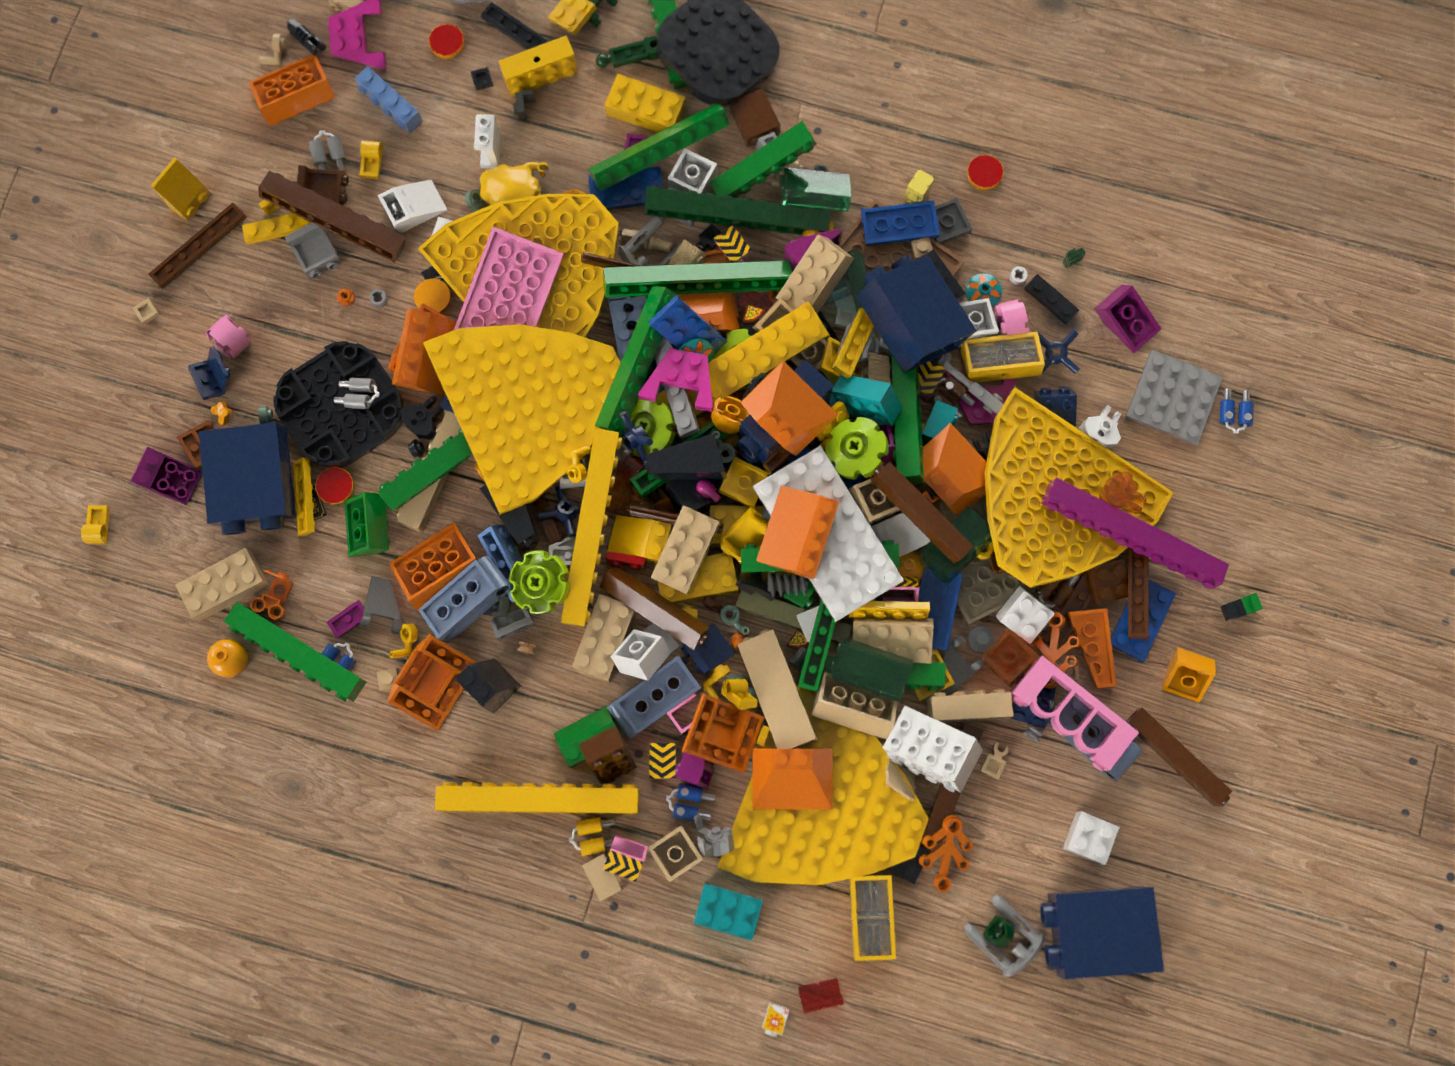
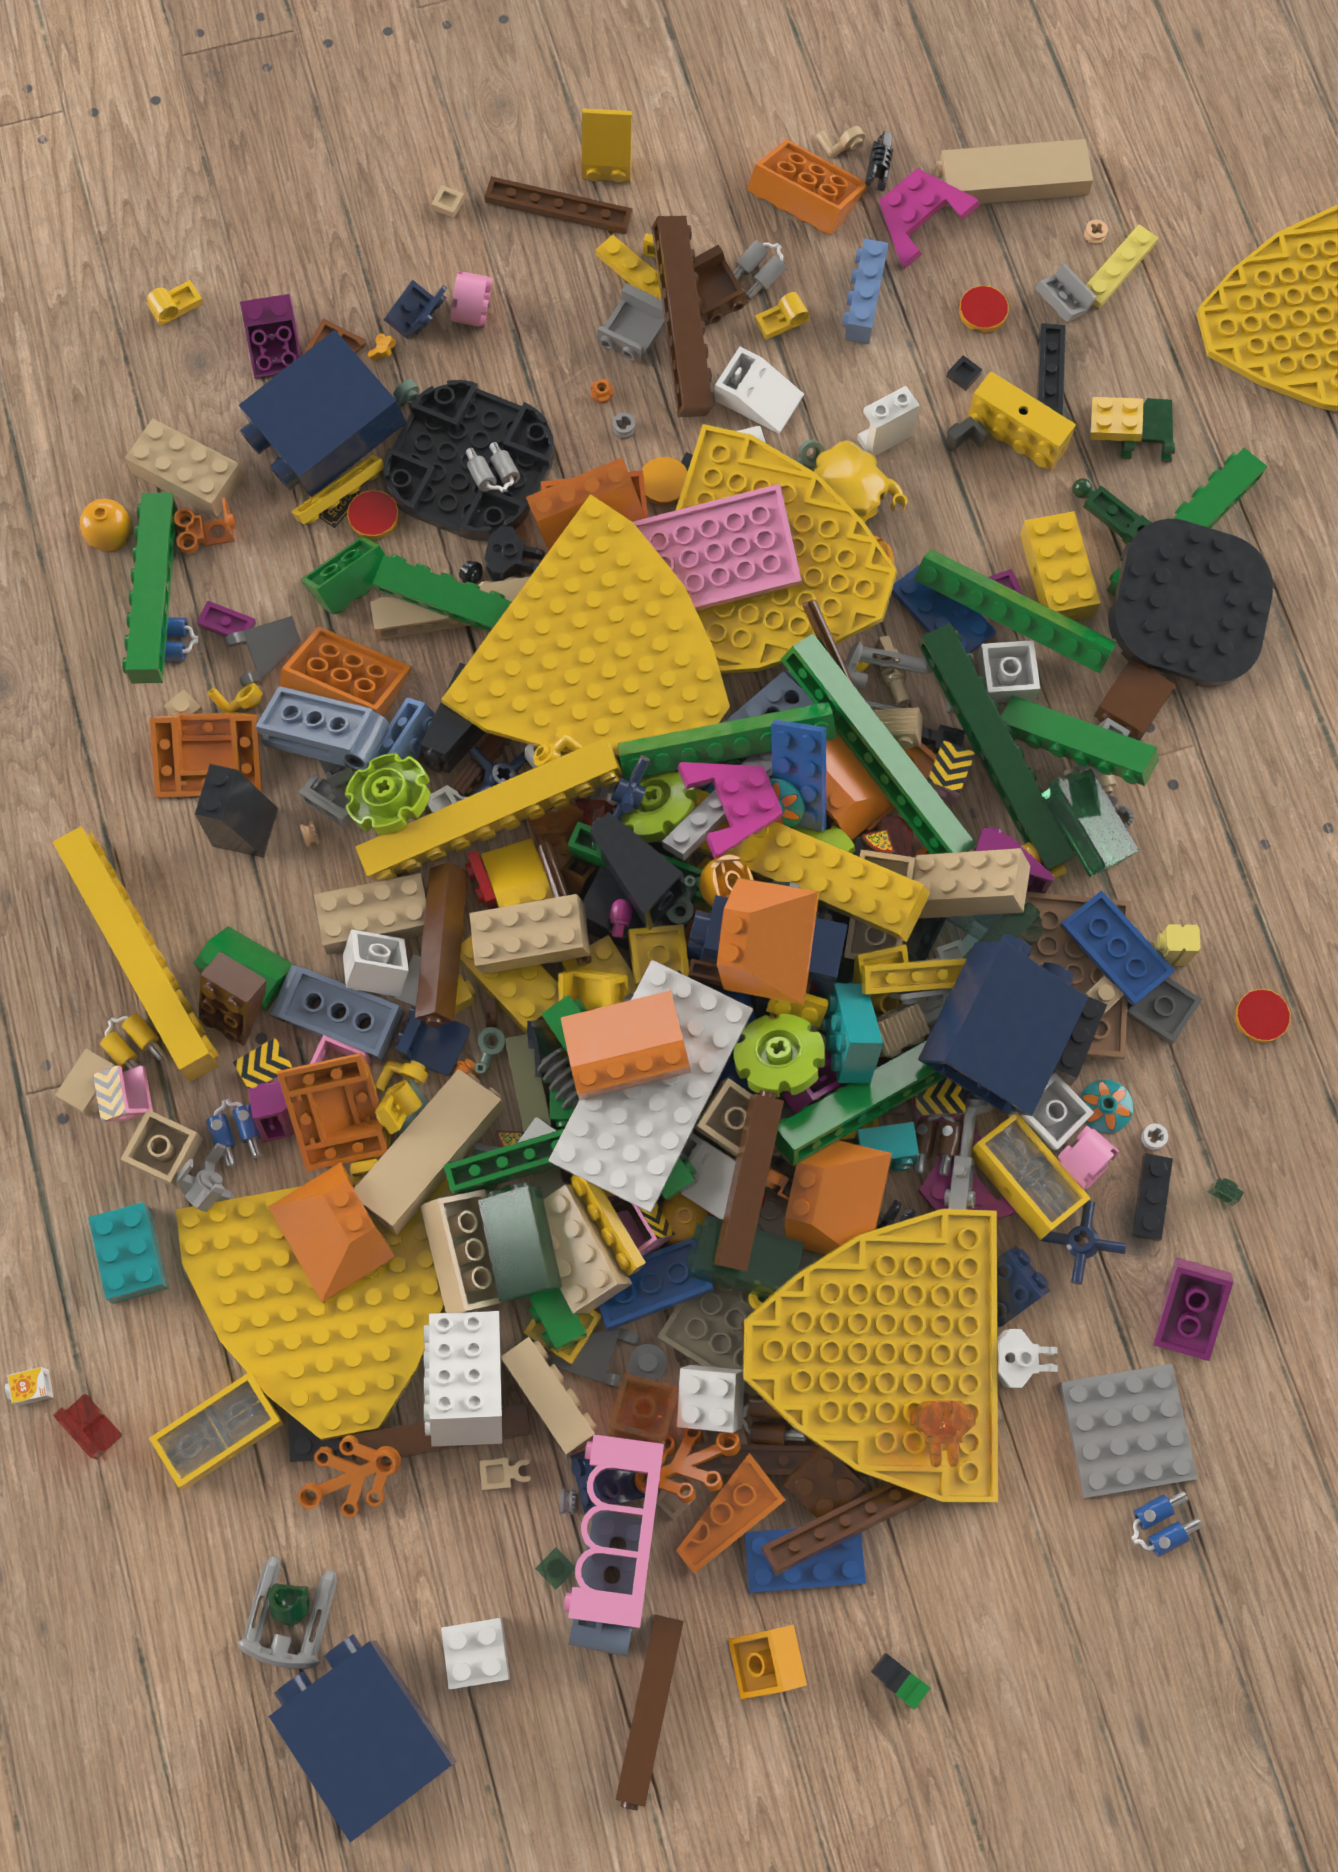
camera: 55 degrees right, 5 degrees down
tan piece [885,759,916,802] -> none
magenta brick [1041,477,1229,589] -> none
none -> clear green plate [535,1547,575,1590]

